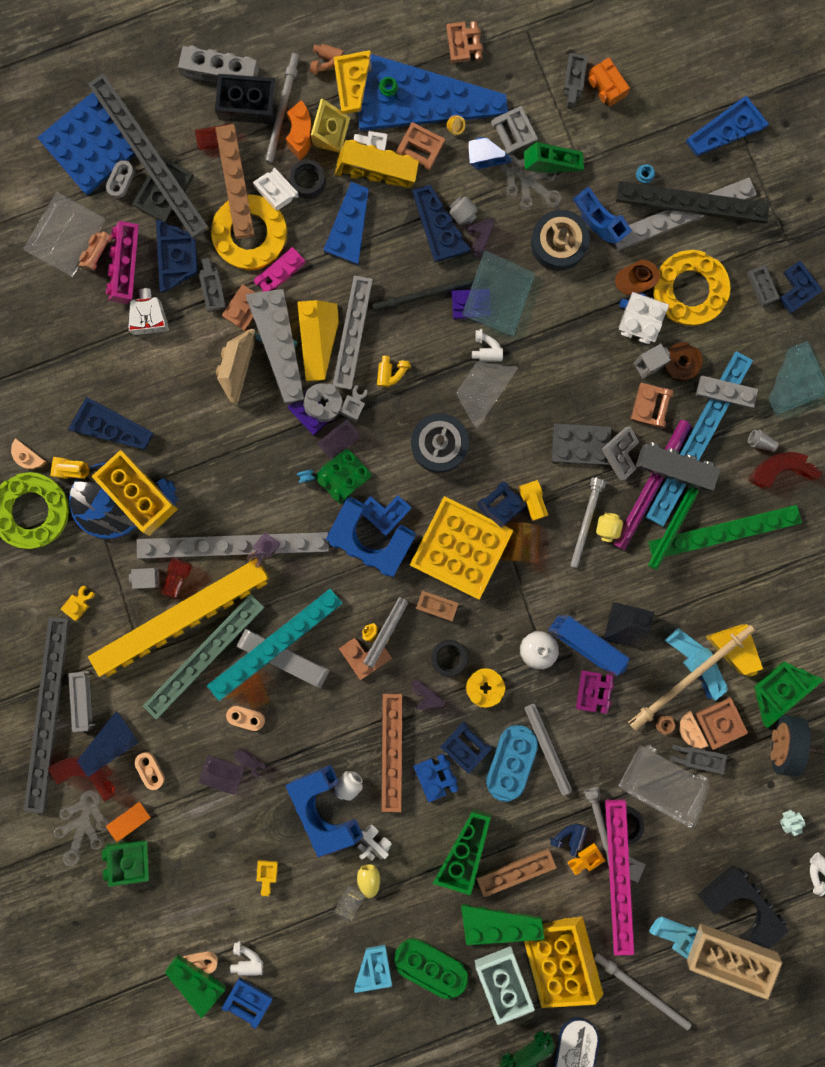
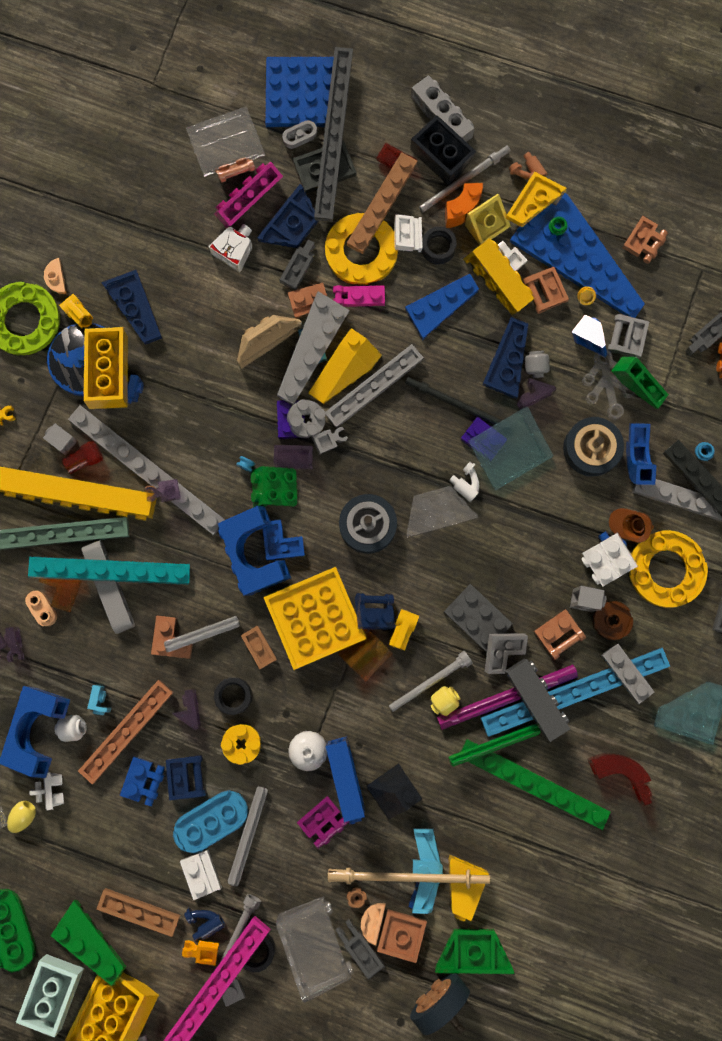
camera: 40 degrees right, 5 degrees down
yellow plate [362,623,389,644] -> none
yellow plant [377,356,411,388] -> none
green wedge [433,808,492,895] -> none
light grey cone [748,429,779,452] -> none
none -> medium azure bracket [87,685,111,715]
none -> white plate [180,849,222,900]

